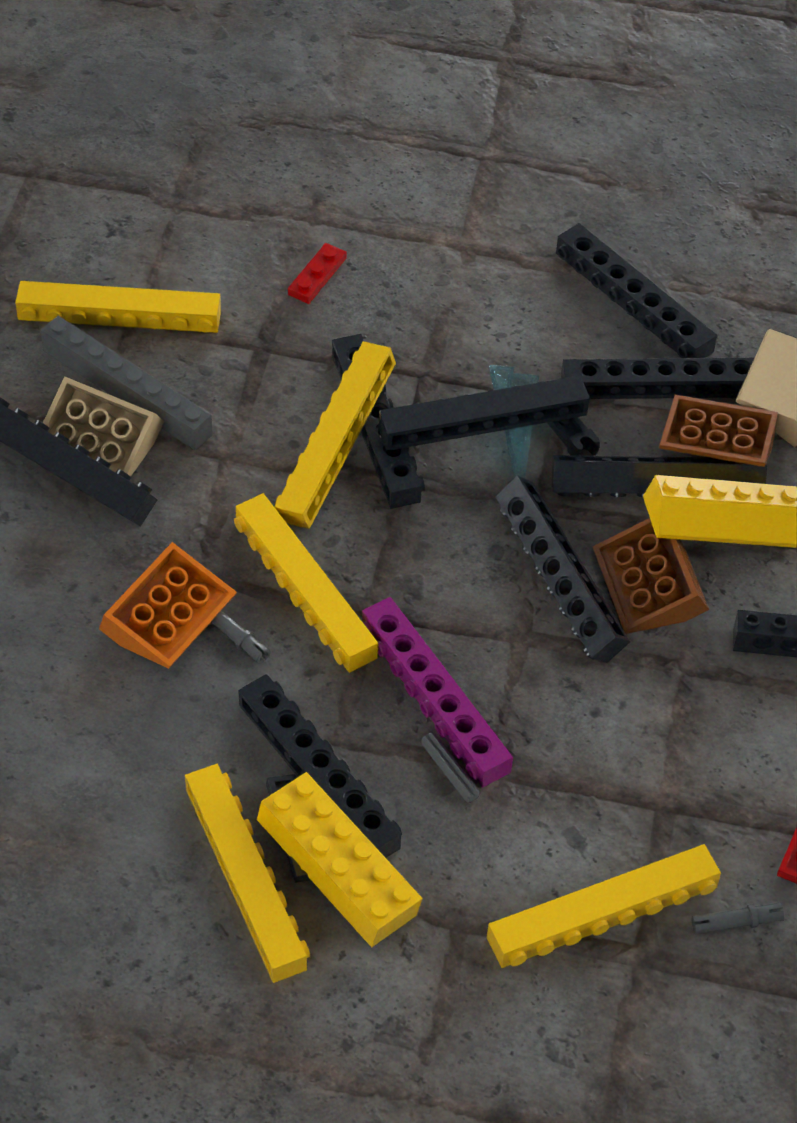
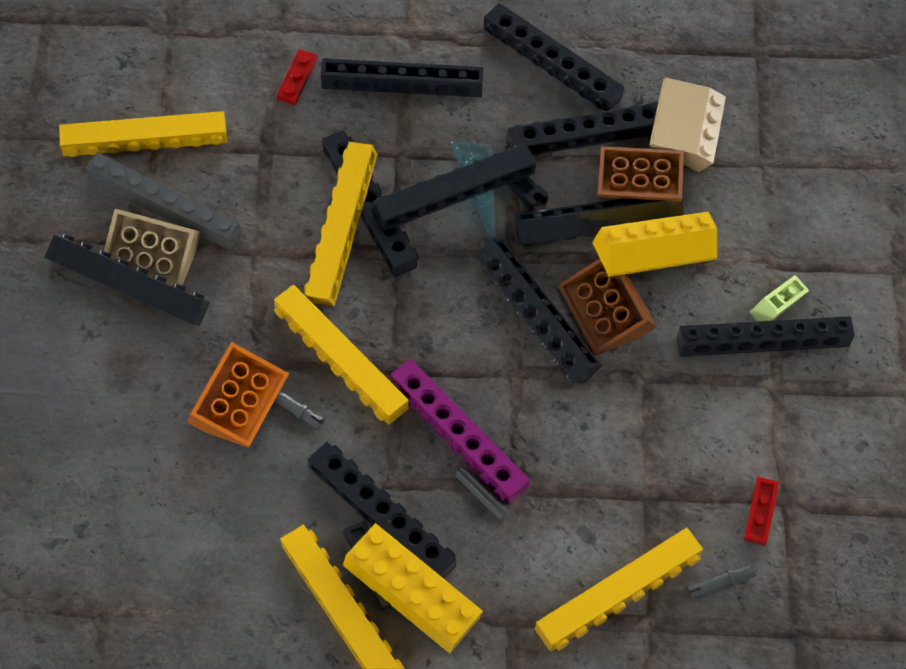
camera: 10 degrees left, 10 degrees up
none -> black brick [321,58,484,97]

